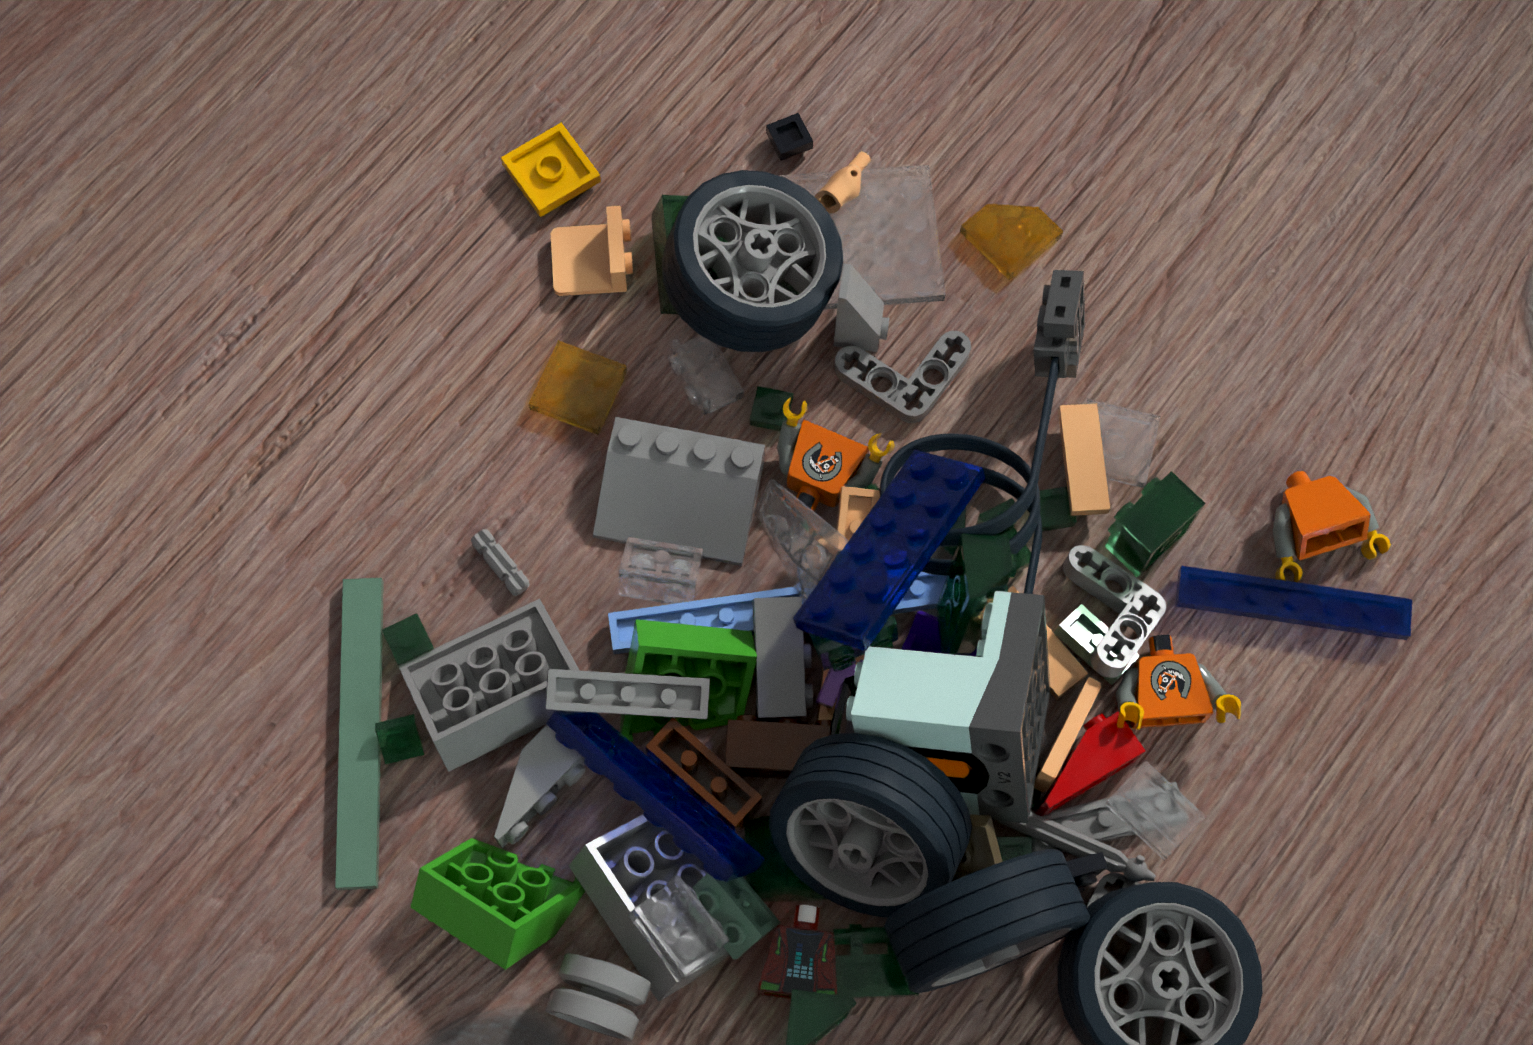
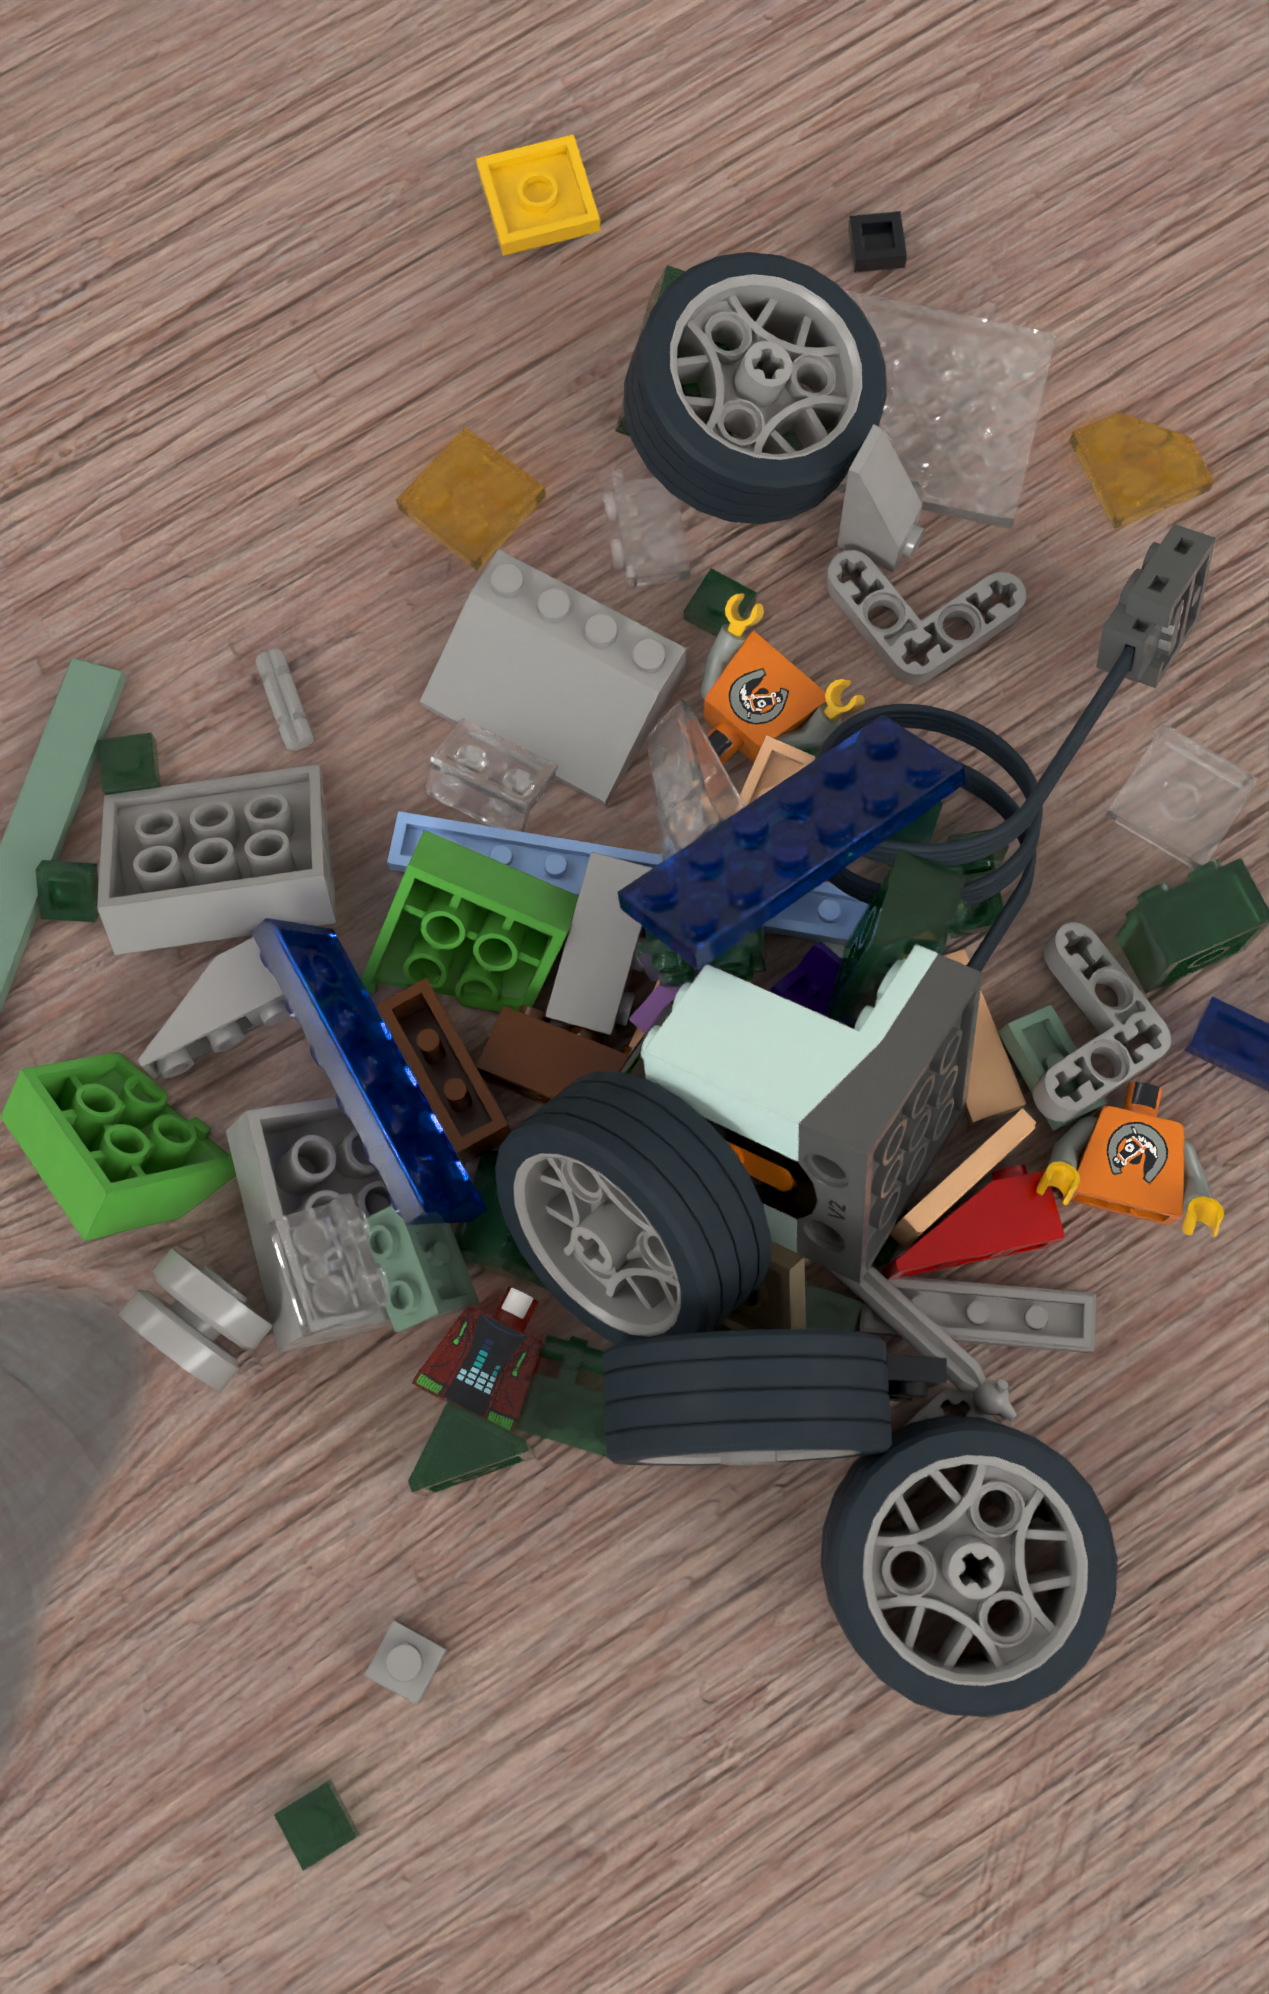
camera: 25 degrees right, 5 degrees up
light grey plate [545,669,710,719] -> none
light nougat bracket [551,206,633,296] -> none
light nougat piece [815,151,871,213] -> none
clear green tile [1040,486,1077,532] -> none
light nougat tile [1058,403,1110,516] -> none
clear plate [1105,761,1206,861] -> none

